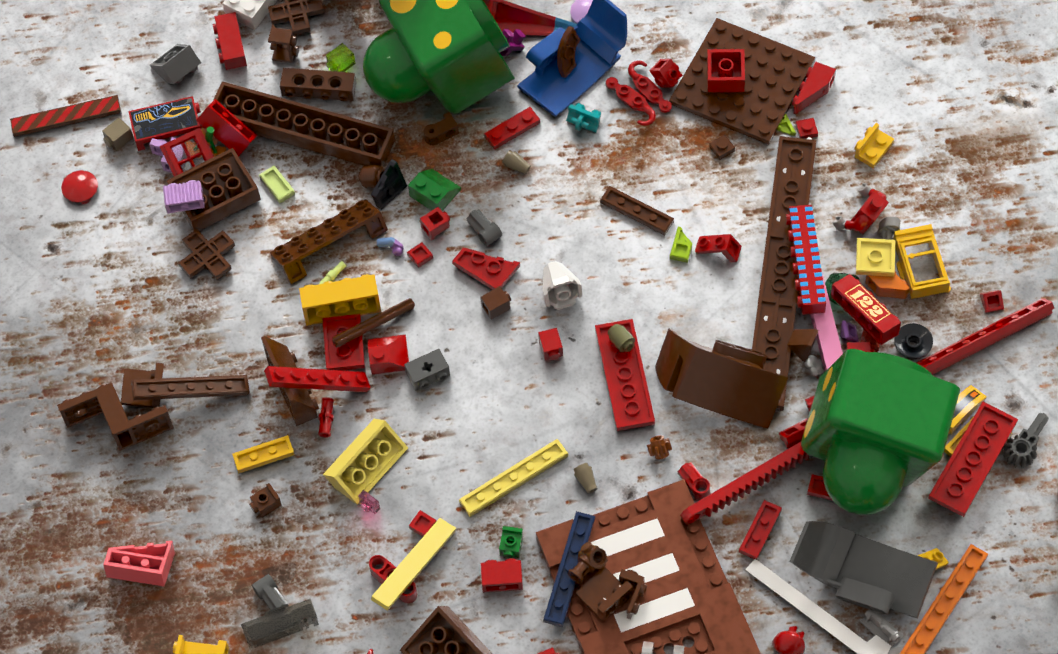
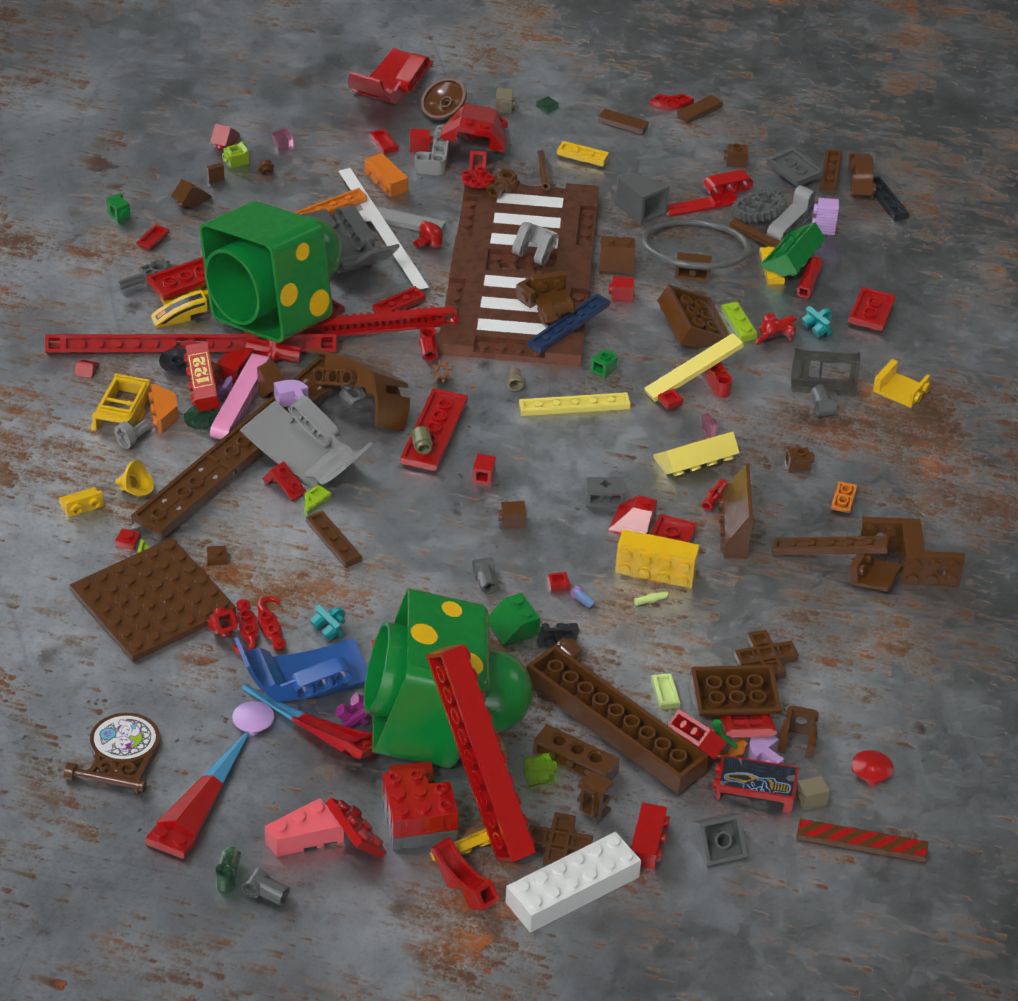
camera: 160 degrees left, 20 degrees down
coral wedge [103,541,175,587] -> none
lavender brick [163,180,205,214] -> none
yellow plate [232,435,295,473] -> none
red plate [264,366,371,392] -> none
reddish brown bracket [270,199,388,284] -> none
reddish brown axle [332,298,415,347] -> none
red brick [420,207,450,241] -> none
red wing [452,247,520,290] -> none
red brick [481,558,523,593] -> none
white cone [543,261,583,310] -> none
reddish brown tile [557,26,580,78] -> none
red brick [707,49,745,92] -> none
red brick [785,205,826,315] -> none
red slope [792,62,836,115] -> none
red torso [832,183,889,235] -> none
light yellow tile [856,238,895,277] -> none
none -> yellow helmet [115,460,154,497]
none -> light grey beam [240,396,373,487]
none -> lavender brick [274,380,308,407]
none -> reddish brown piece [778,706,819,758]
none -> orange slope [831,481,857,513]

